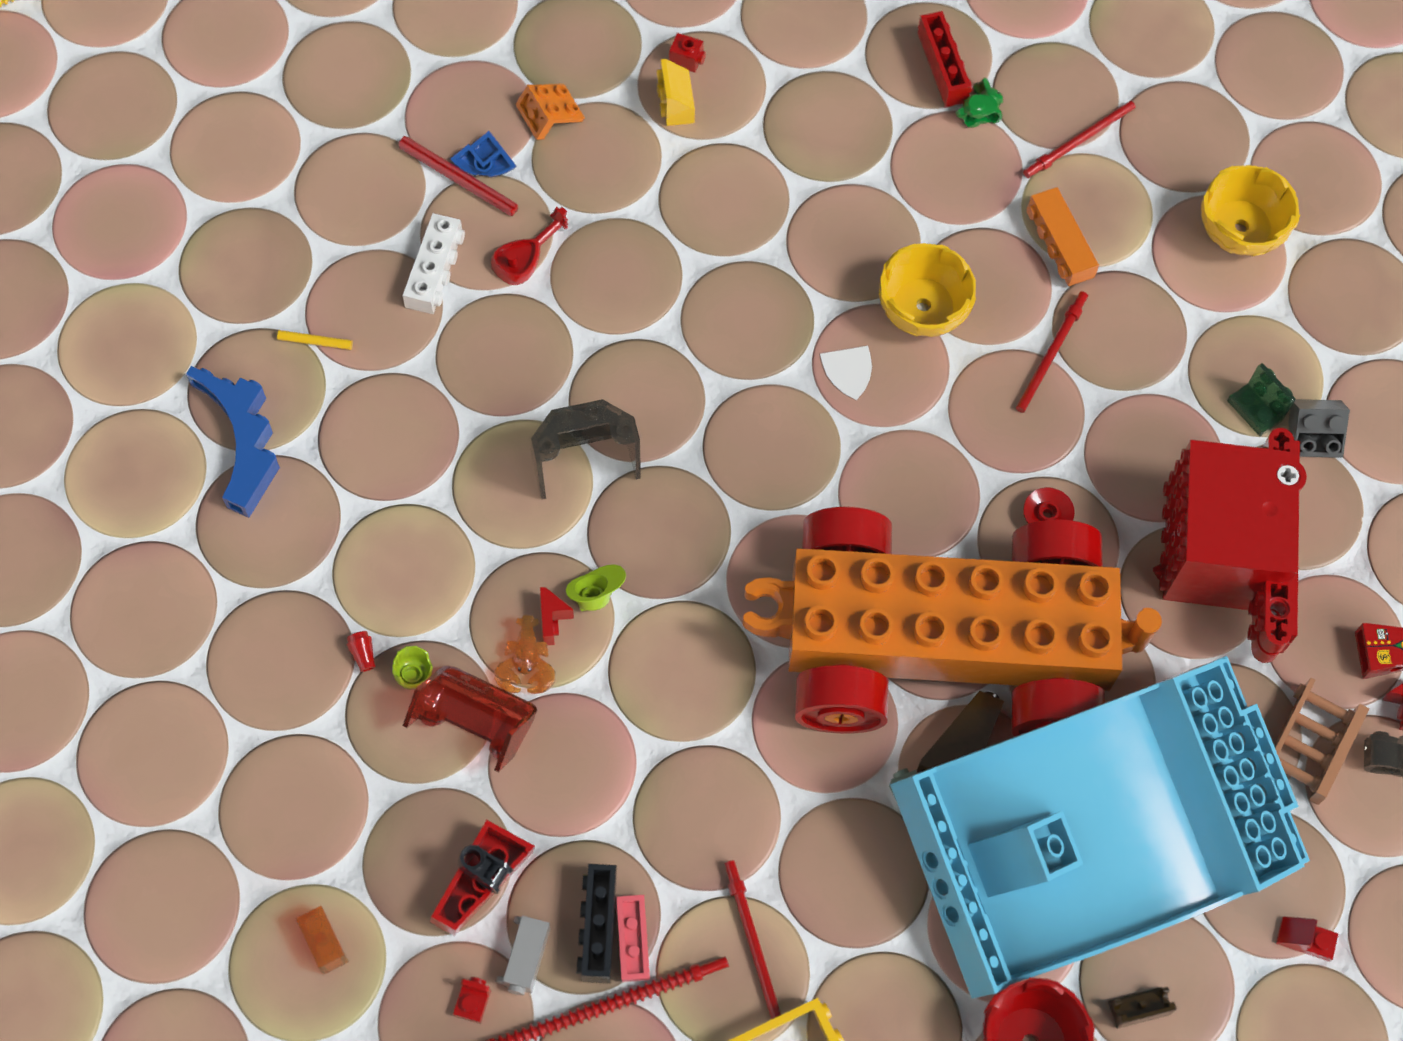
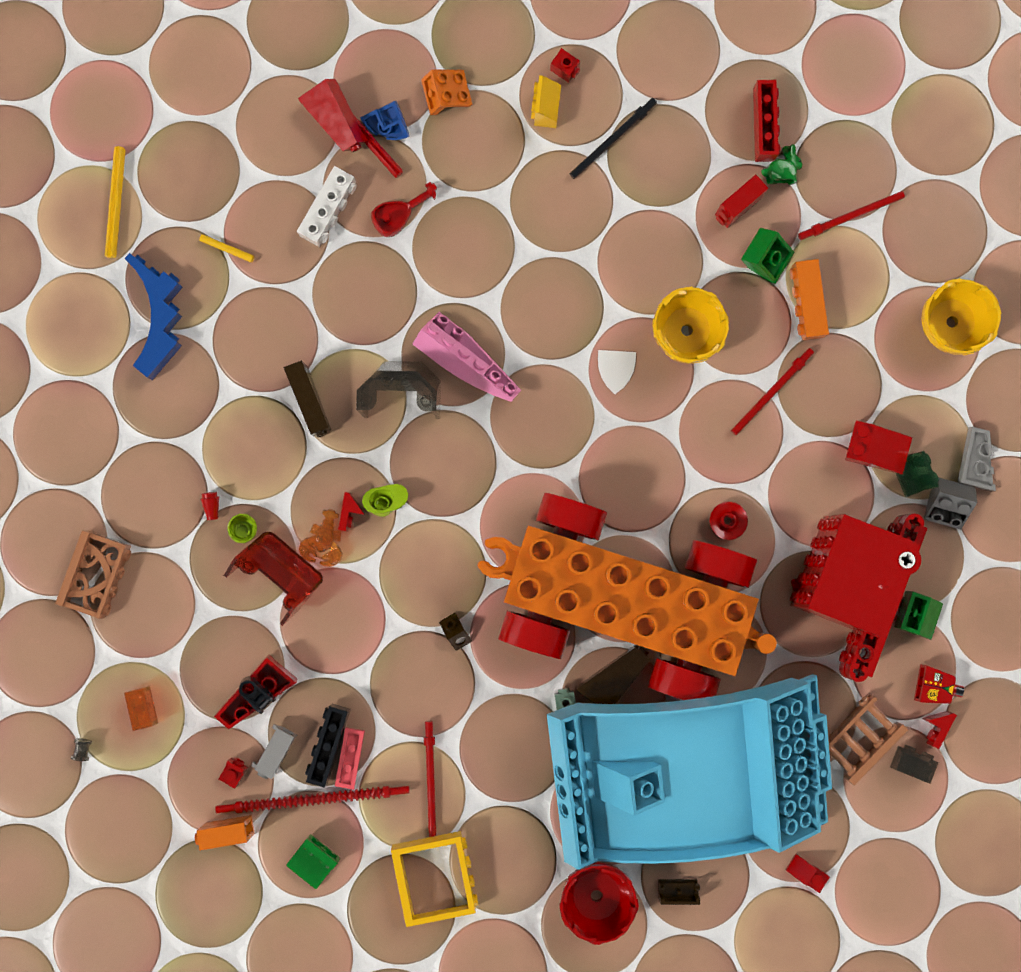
camera: 15 degrees right, 20 degrees up
none -> nougat fence [55,530,131,619]
none -> clear smoke bush [71,738,92,761]
none -> yellow axle [105,146,126,258]
none -> dark brown slope [283,360,331,438]
none -> red slope [298,79,366,152]
none -> bright pink wedge [413,312,521,402]
none -> dark brown bracket [439,613,472,651]
none -> black bar [569,98,657,179]
none -> red brick [715,174,769,228]
none -> green slope [741,228,795,284]
none -> red slope [845,420,913,475]
none -> green slope [894,591,943,640]
none -> light grey wing [957,427,996,491]

